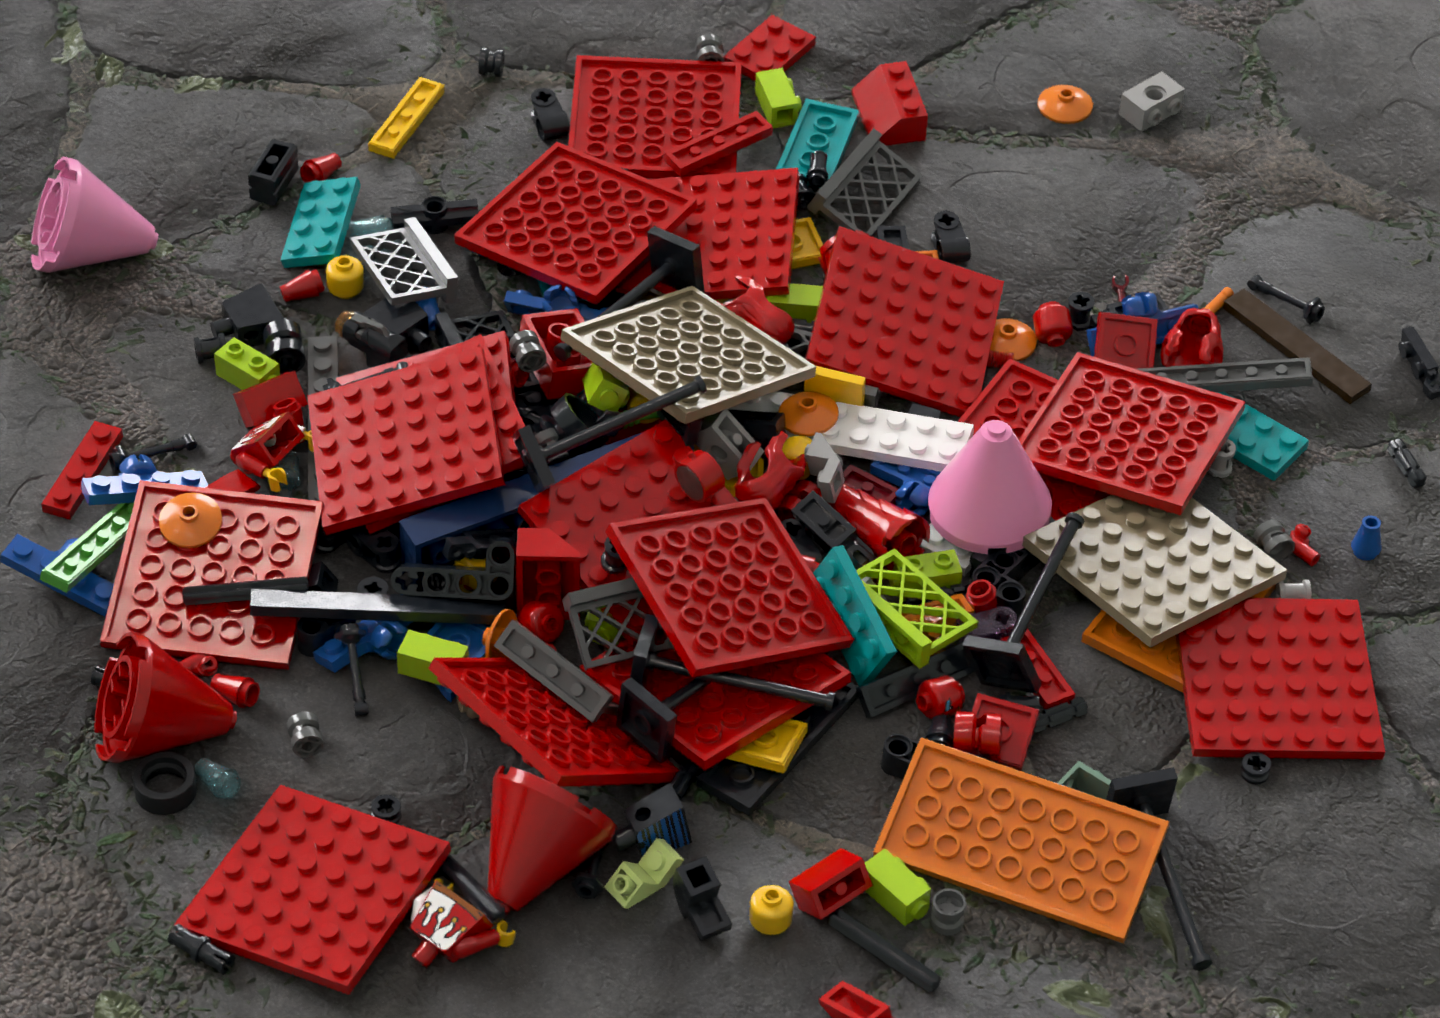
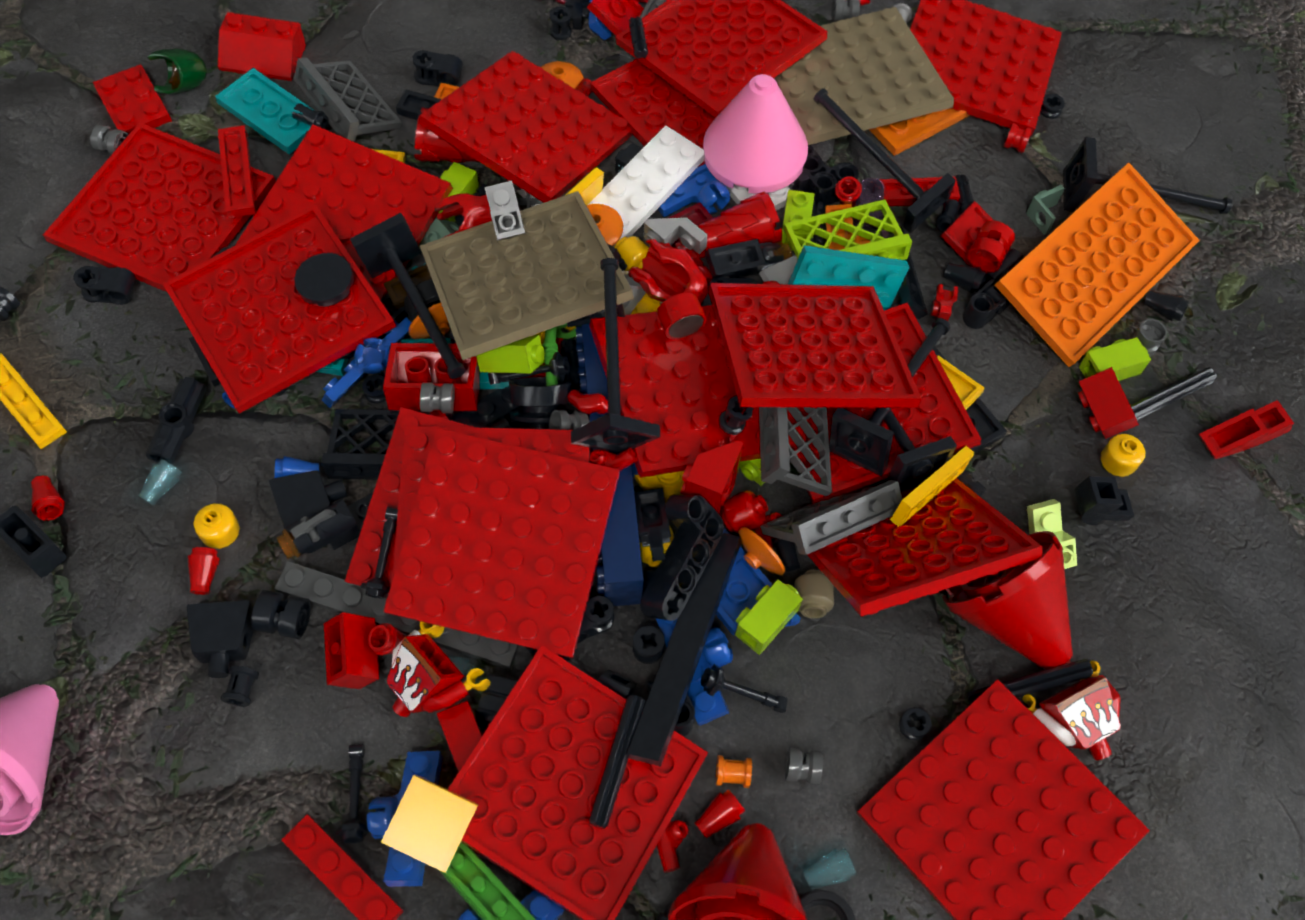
camera: 70 degrees left, 15 degrees up
orange dish [159,493,222,548] -> none
lime brick [214,337,280,390] -> none
teal plate [280,177,361,268] -> none
fence [350,217,458,306] -> none
black torso [612,783,692,857] -> none
lime brick [755,68,802,129] -> none
red head [916,675,965,720] -> none
red head [1033,301,1073,347] -> none
none -> dark green piece [148,48,207,94]
none -> black tile [294,253,355,307]
none -> yellow tile [381,774,478,873]
none -> light grey slope [484,181,525,240]
none -> red arm [568,390,608,415]
none -> red arm [589,448,638,471]
none -> black axle [629,16,648,59]
none -> orange bush [715,755,752,788]
none -> yellow tile [890,446,974,527]
none -> red plate [930,284,958,321]
none -> red wheel [1003,123,1032,153]
none -> black cone [1144,290,1190,322]

